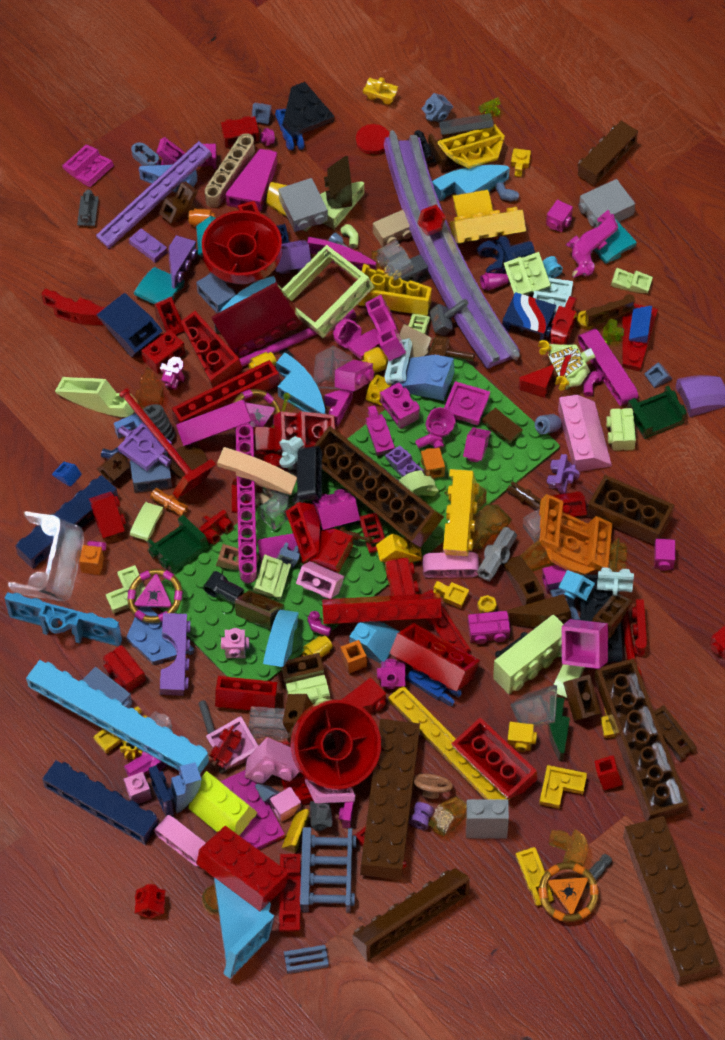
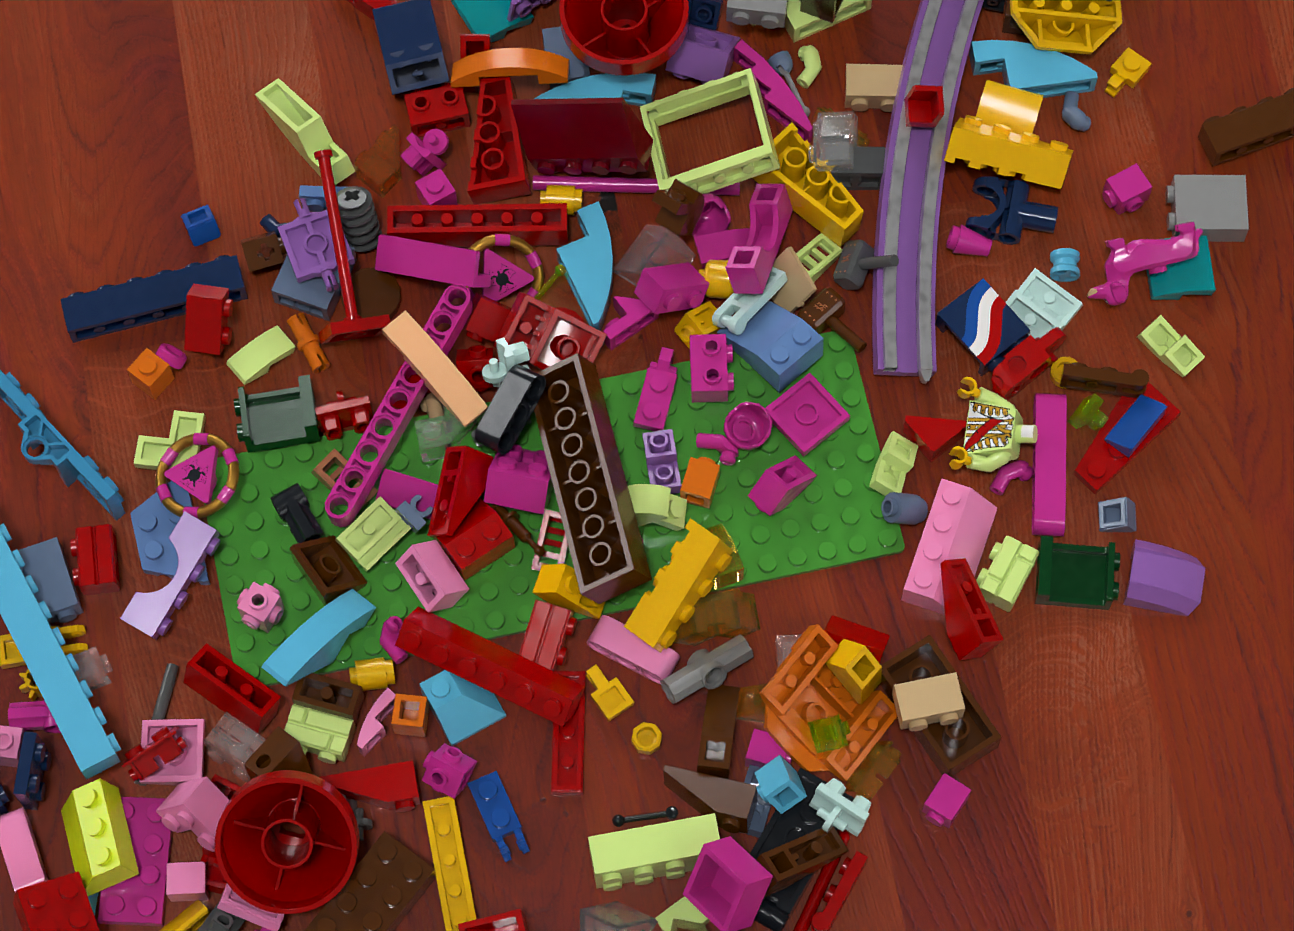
camera: 30 degrees right, 10 degrees up
clear windscreen [8,511,84,601] -> none
medium blue slope [171,762,201,813] -> none
sand blue slope [255,784,280,803] -> none
red brick [390,623,481,691] -> none
dark pink brick [467,611,510,644] -> none
reddish brown tile [482,408,523,444] -> none
yellowish green slope [504,252,551,295] -> none
reddish brown pin [507,481,541,511] -> none
medium lavender hips [547,454,580,494] -> none
none -> bright pink slope [357,688,396,757]
none -> dark pink brick [415,168,458,205]
none -> orange slope [451,48,570,87]
none -> reddish brown brick [652,179,704,236]
none -> clear neon green tile [808,714,851,753]
none -> yellow slope [825,639,882,705]
none -> yellowish green slope [869,431,918,496]
none -> tan brick [892,672,965,731]
none -> red slope [940,558,1004,661]

